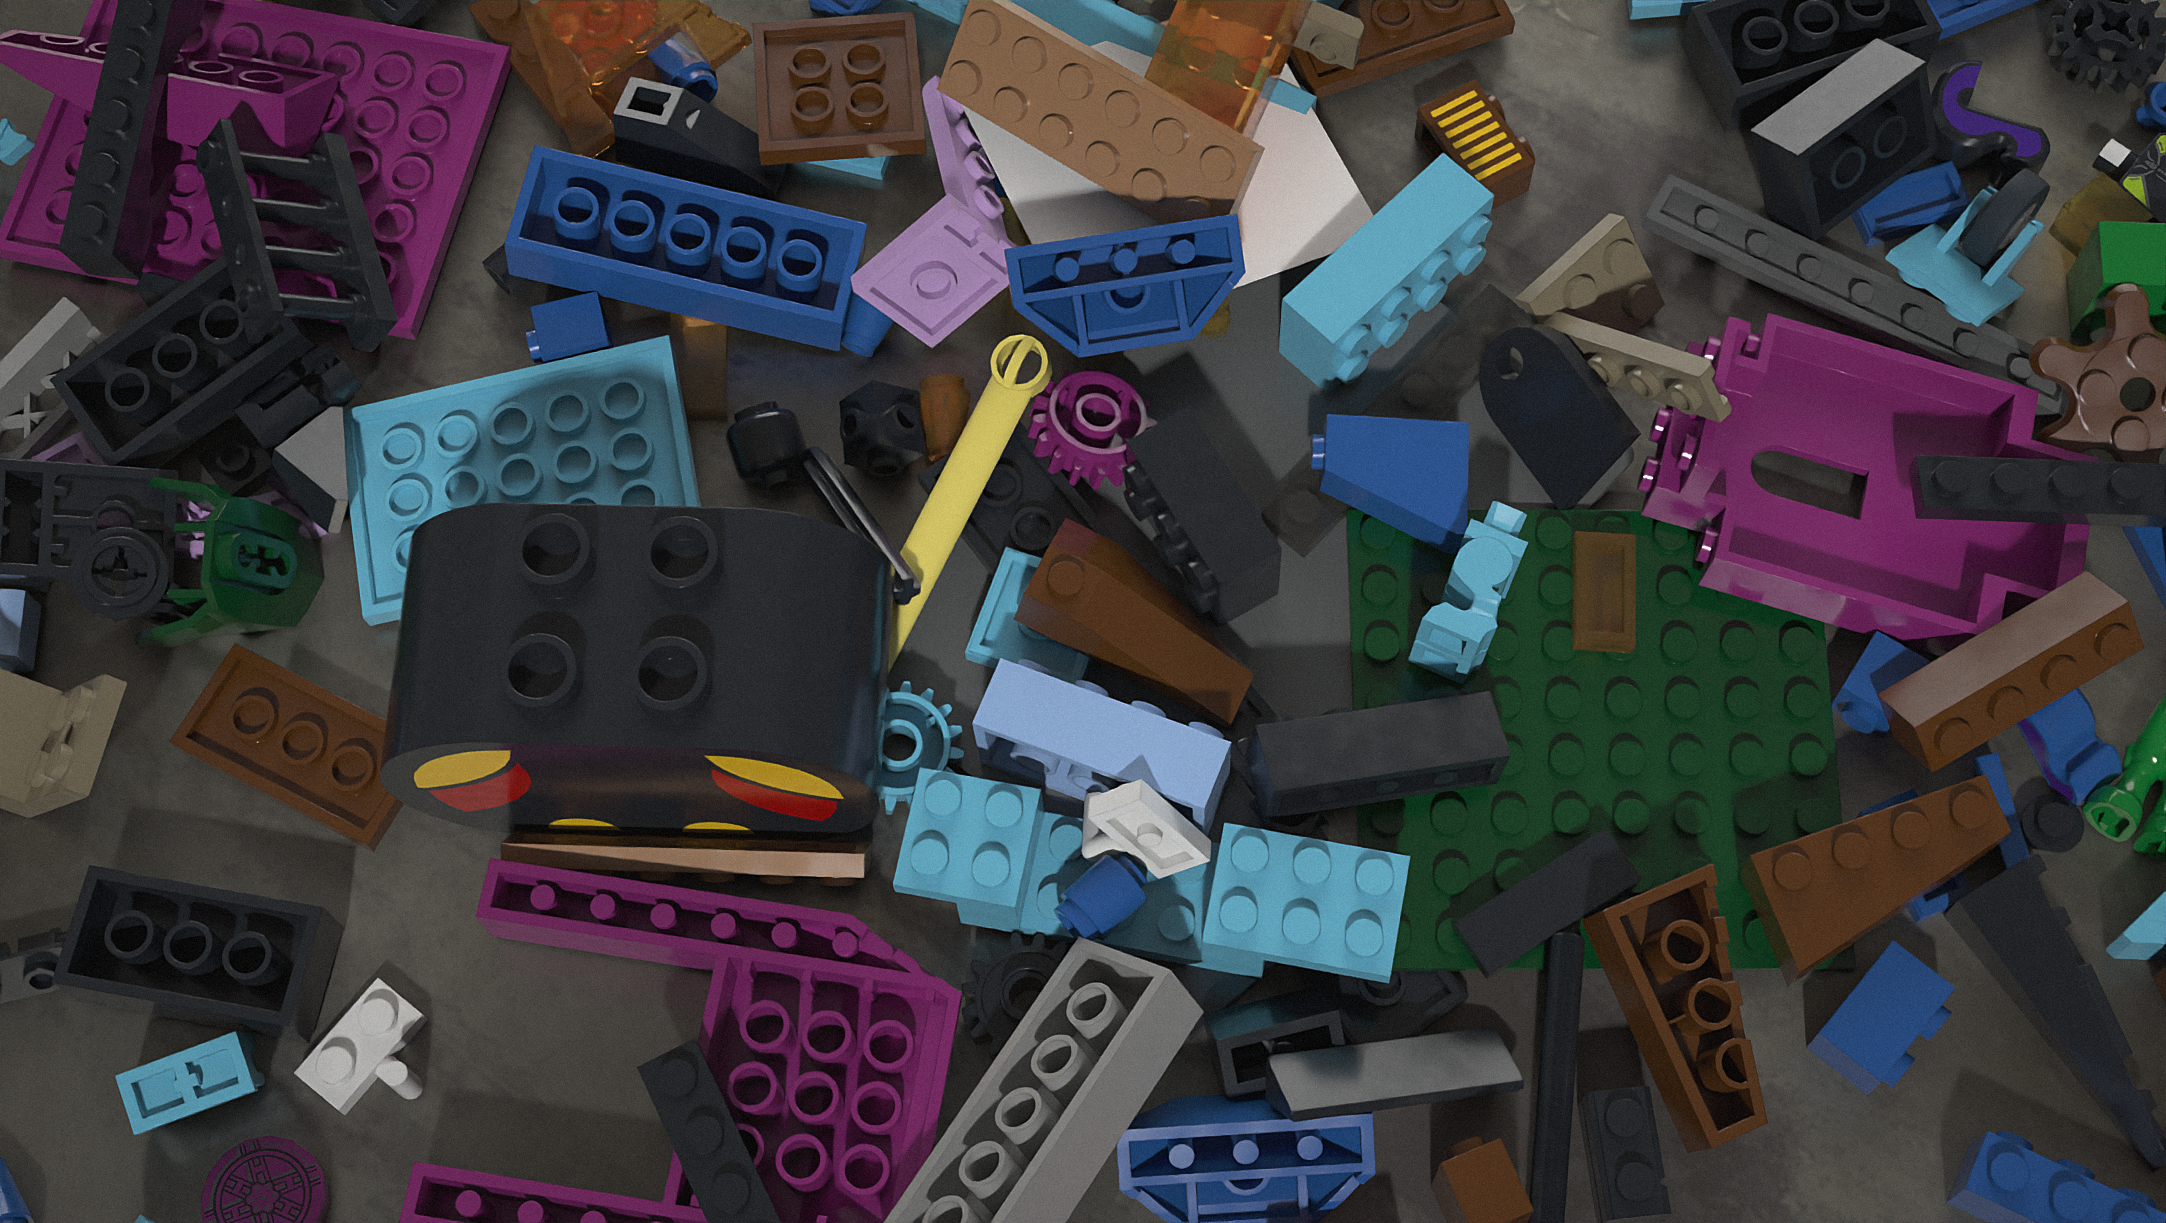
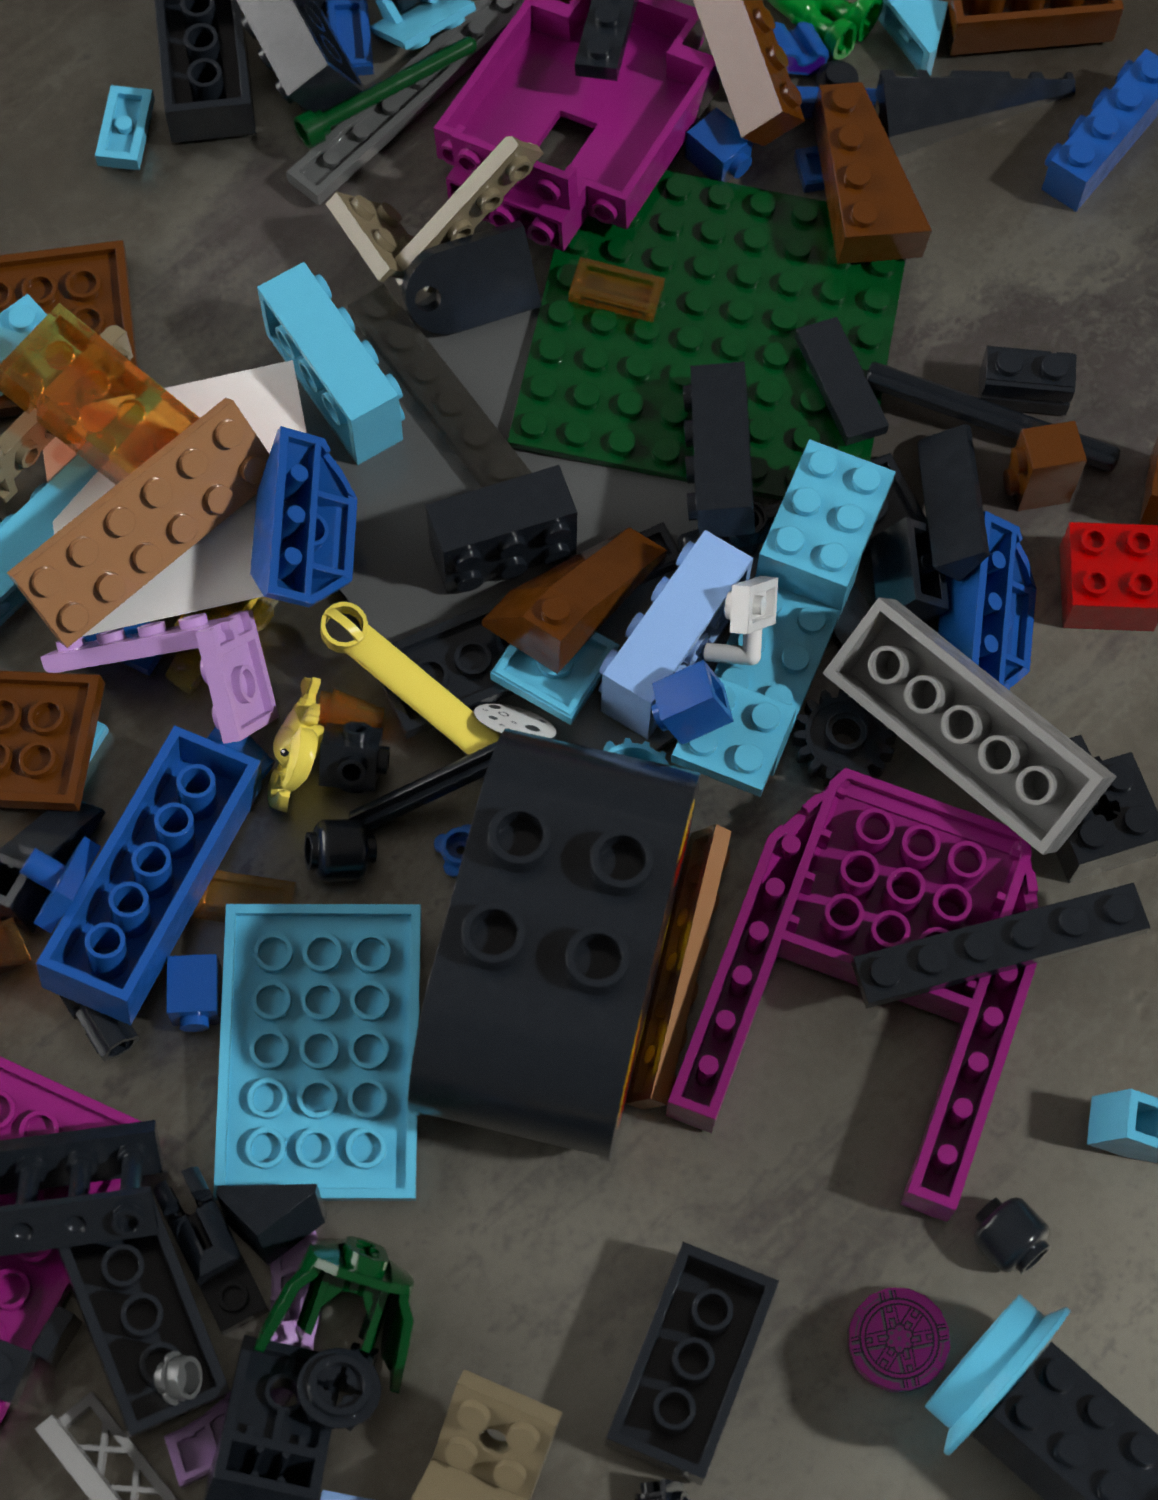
camera: 85 degrees left, 0 degrees up
medium azure hinge [115,1031,265,1135] -> none
reddish brown plate [169,643,404,852] -> none
white plate [294,978,428,1115] -> none
magenta gear [1027,368,1157,490] -> none
blue brick [1054,855,1147,941] -> none
blue slope [1309,414,1469,554] -> none
medium azure hips [1408,501,1528,685] -> none
reddish brown brick [1414,79,1535,209] -> none
reddish brown wedge [1581,863,1768,1153] -> none
blue brick [1806,940,1955,1096] -> none
none -> blue tile [19,836,101,933]
none -> dark grey plate [154,1351,203,1405]
none -> light yellow animal [267,677,324,813]
none -> dark green piece [293,36,477,149]
none -> white sticker [474,704,556,738]
none -> blue brick [651,660,734,745]

